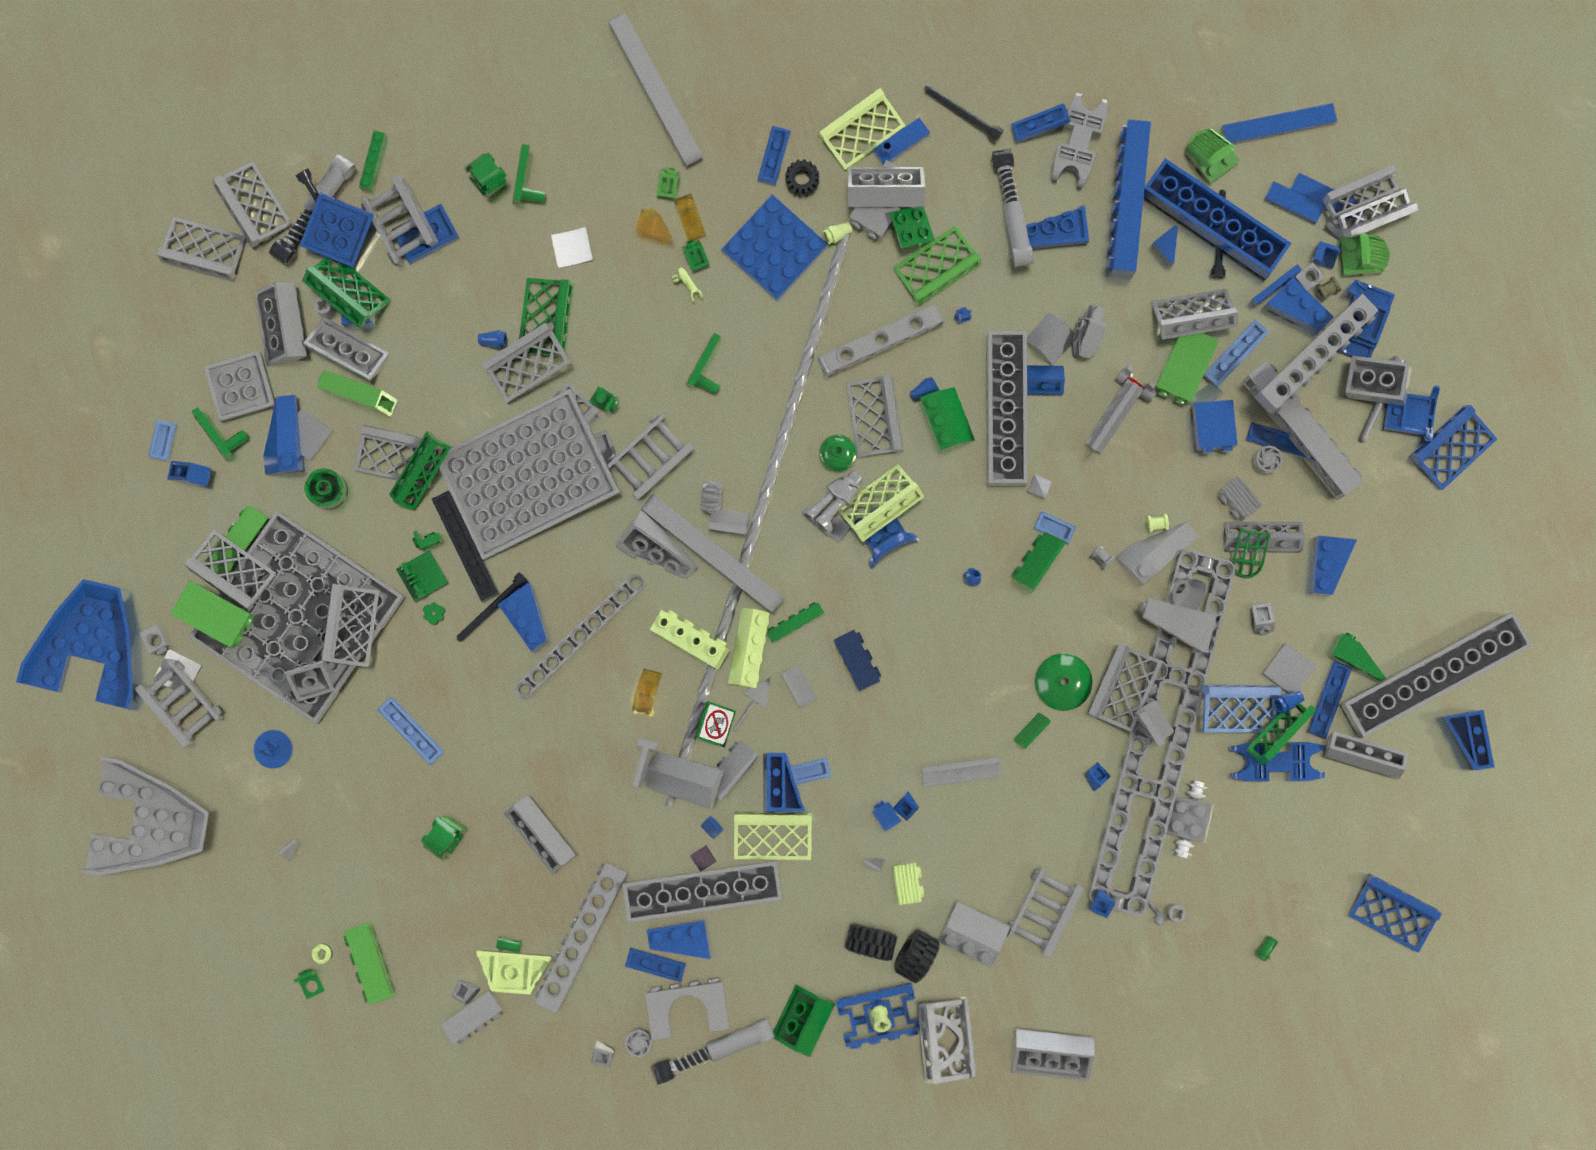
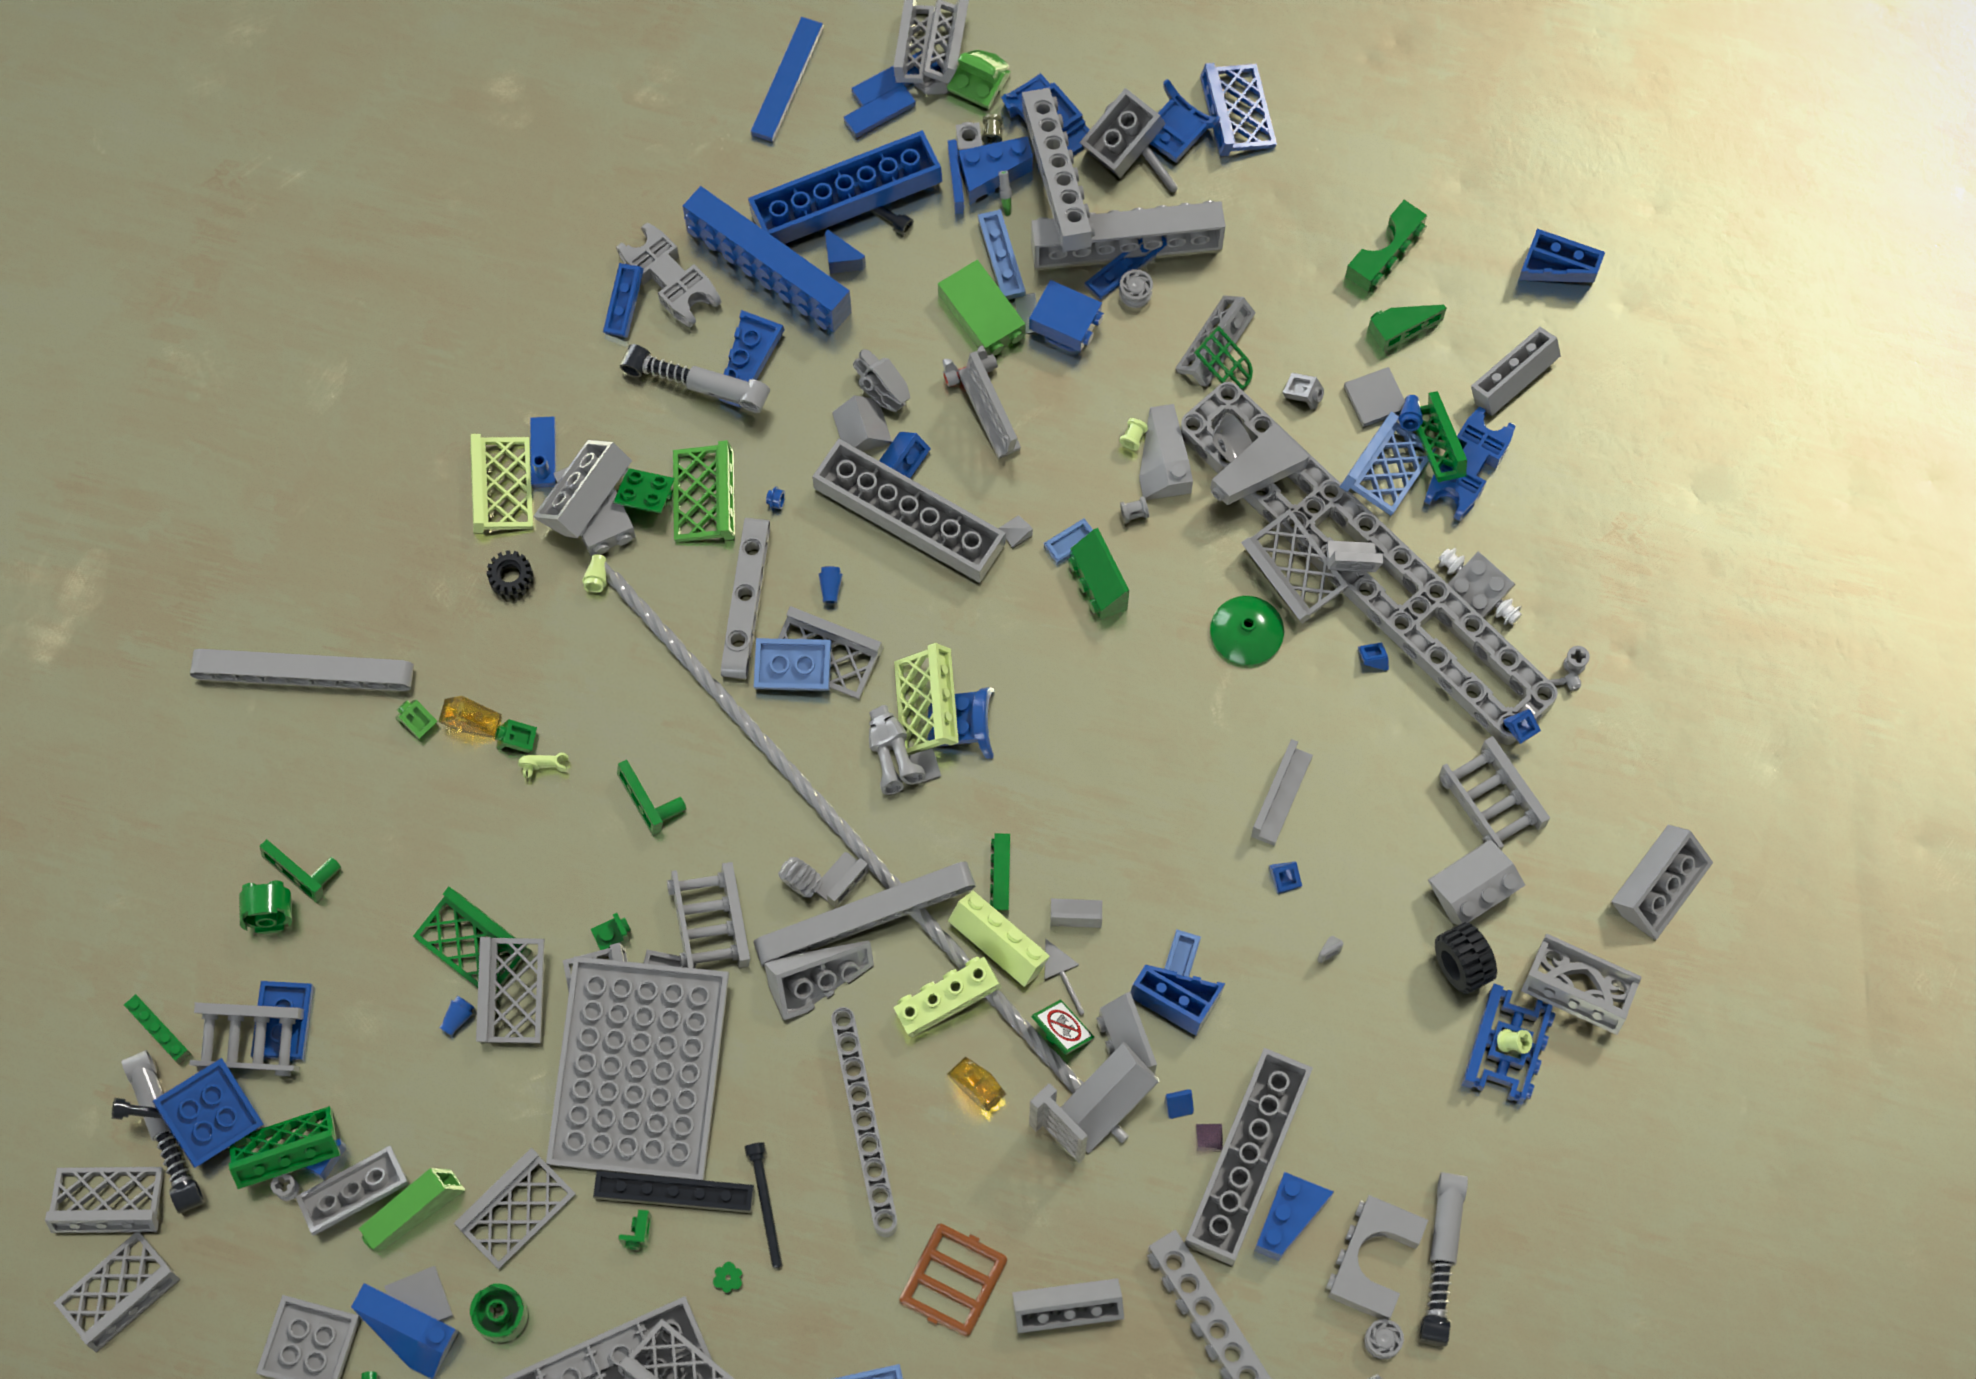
camera: 60 degrees left, 15 degrees down
light grey slope [254,282,307,366] -> none
green fence [389,431,451,510] -> none
green hinge [396,550,448,602] -> none
blue wedge [498,582,549,653] -> none
white sticker [551,227,593,268] -> none
blue tile [625,947,686,982] -> none
clear yellow slope [635,208,674,245] -> none
blue plate [721,194,828,301] -> none
yellowish green fence [734,811,812,860] -> none
blue tile [757,125,791,185] -> none
green slope [773,984,835,1057] -> none
green cylinder [819,434,857,473] -> none
dark blue brick [833,630,881,692] -> none
black tyre [845,924,898,961] -> none
blue slope [872,801,901,832] -> none
yellowish green brick [892,863,924,905] -> none
green slope [919,387,975,454] -> none
black piece [924,85,1004,142] -> none
blue plate [963,568,982,585] -> none
green slope [1014,713,1051,749] -> none
light grey fence [1152,289,1238,340] -> none
bright green piece [1185,128,1240,183] -> none
light grey brick [1219,475,1262,521] -> none
green pin [1256,936,1279,962] -> none
blue tile [1307,661,1353,739] -> none
blue wedge [1309,535,1357,597] -> none
blue panel [1311,241,1341,269] -> none
light grey brick [1340,612,1533,738] -> none
blue fence [1349,873,1442,953] -> none
none -> medium blue plate [754,638,832,691]
none -> dark orange bar [899,1223,1007,1336]
none -> light grey piece [999,171,1012,216]
none -> green arch [1345,199,1427,292]

